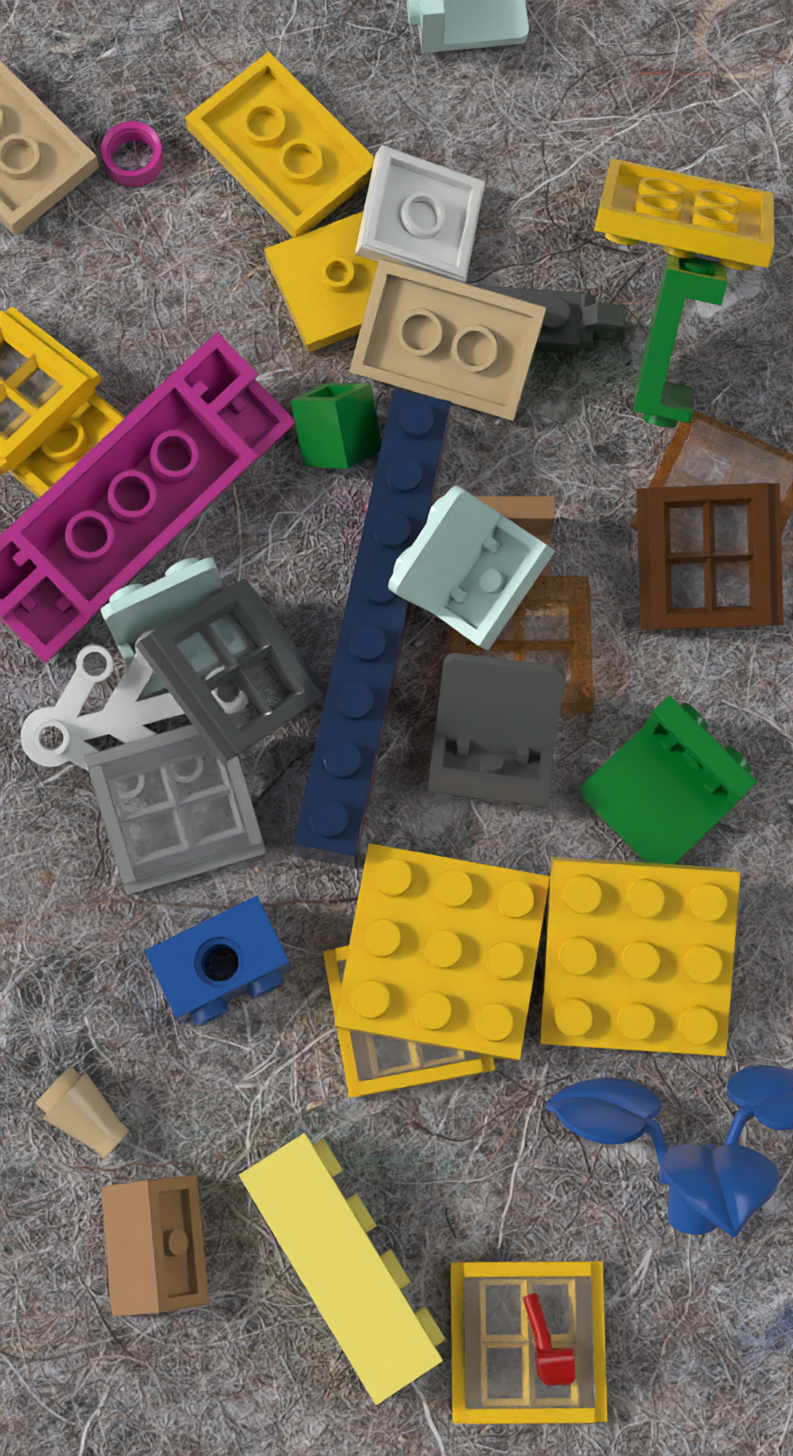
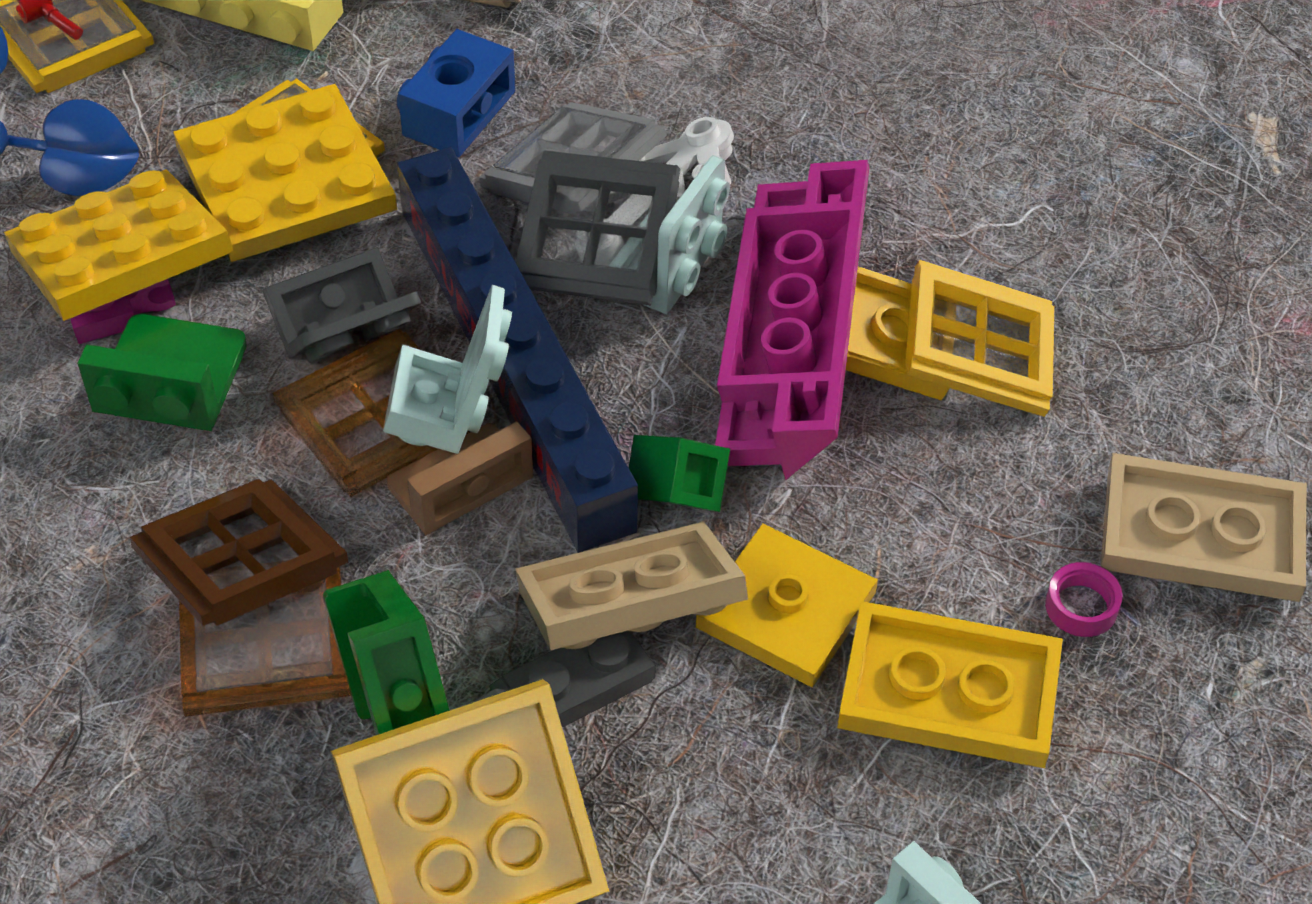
camera: 145 degrees right, 25 degrees down
white plate [355,145,485,283] -> none

